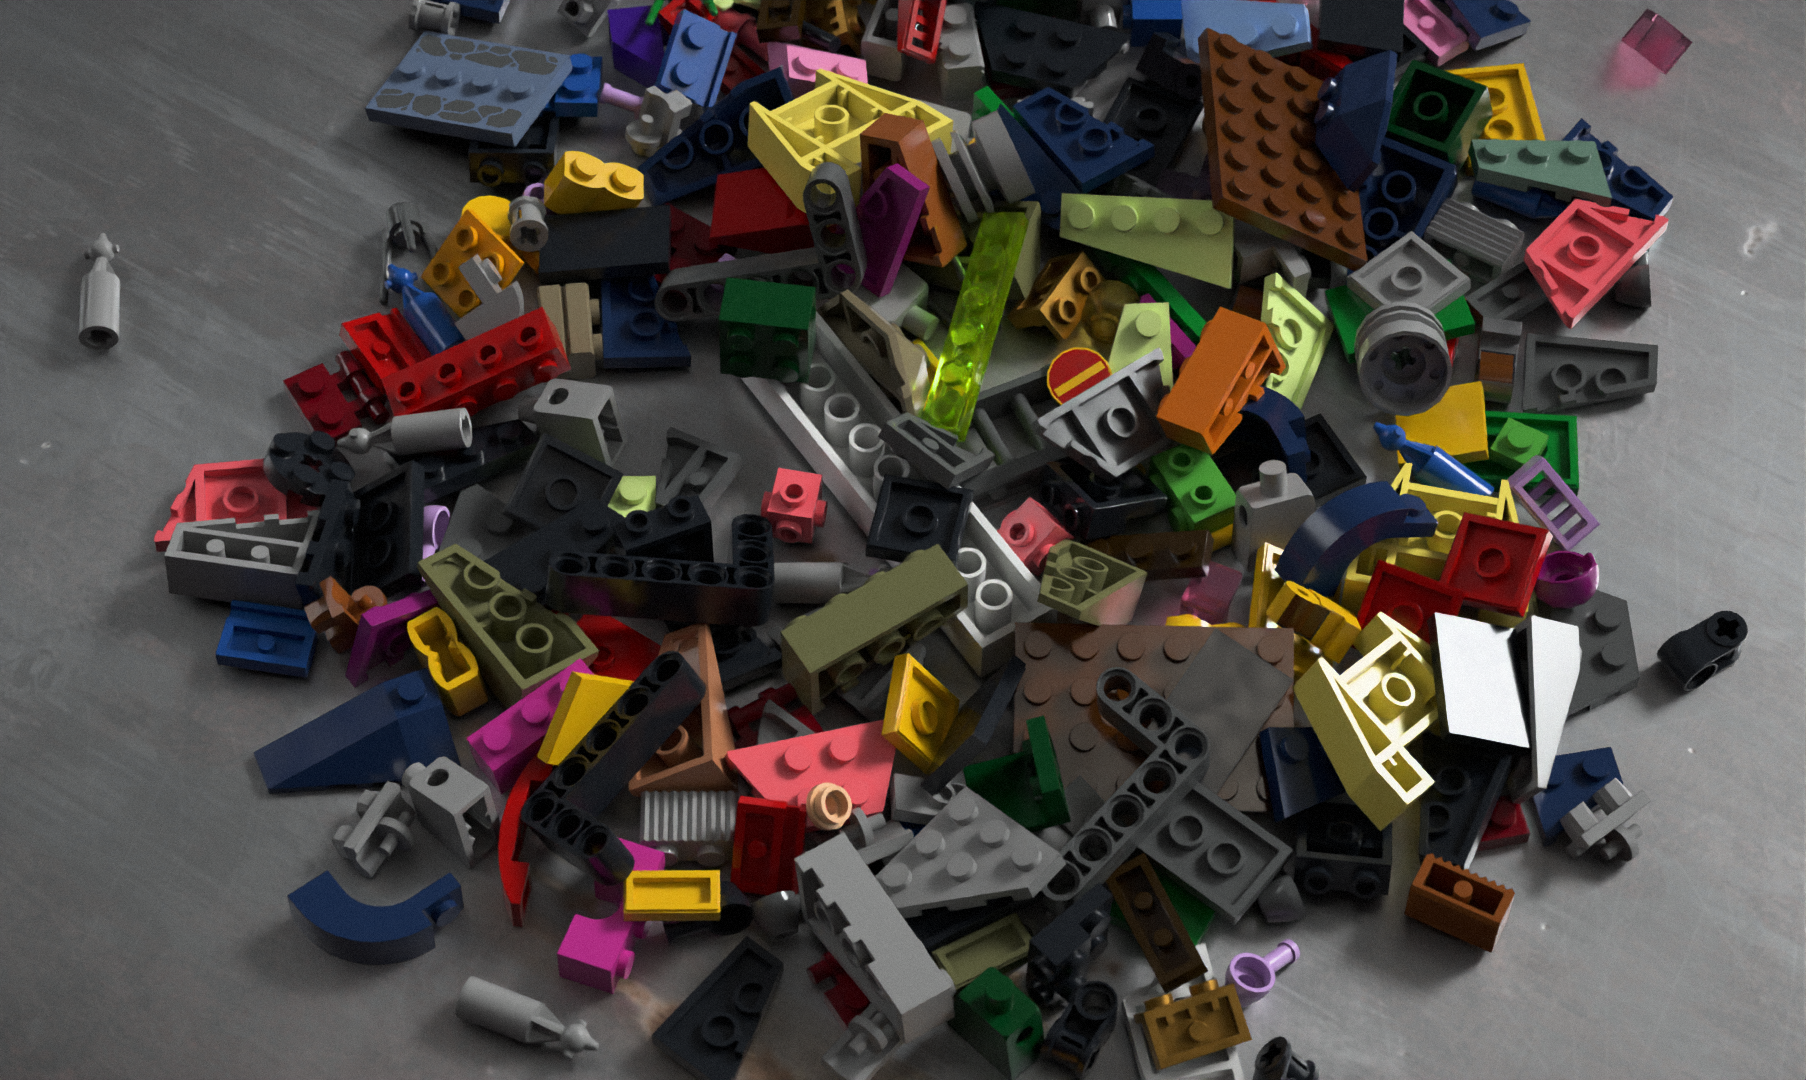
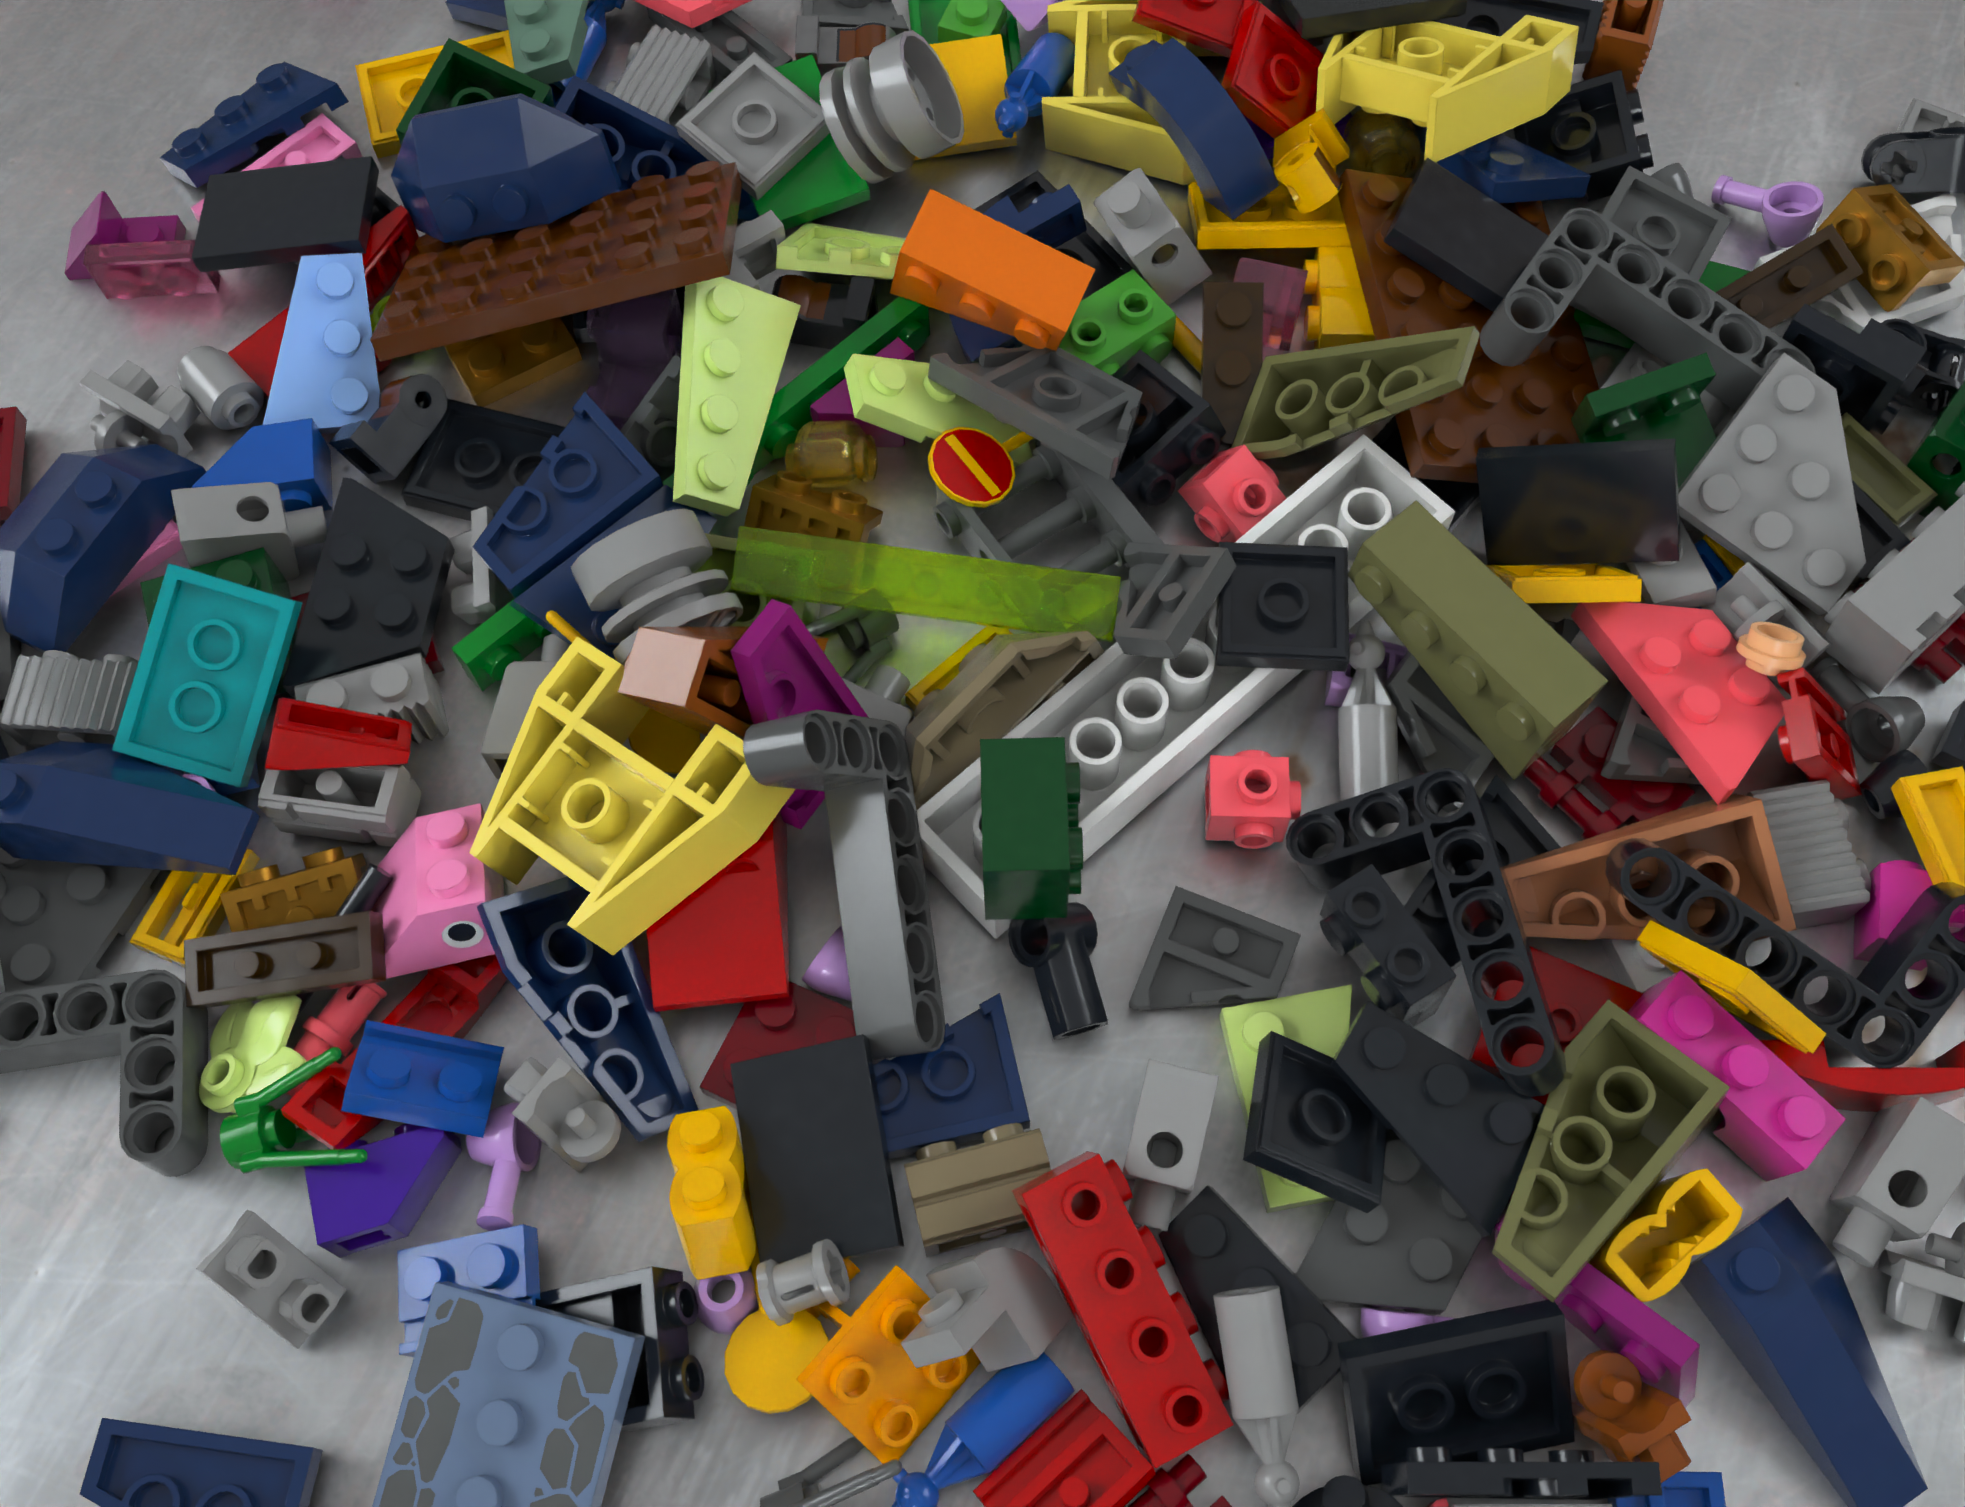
camera: 95 degrees left, 10 degrees up
none -> black piece [1008,902,1108,1040]

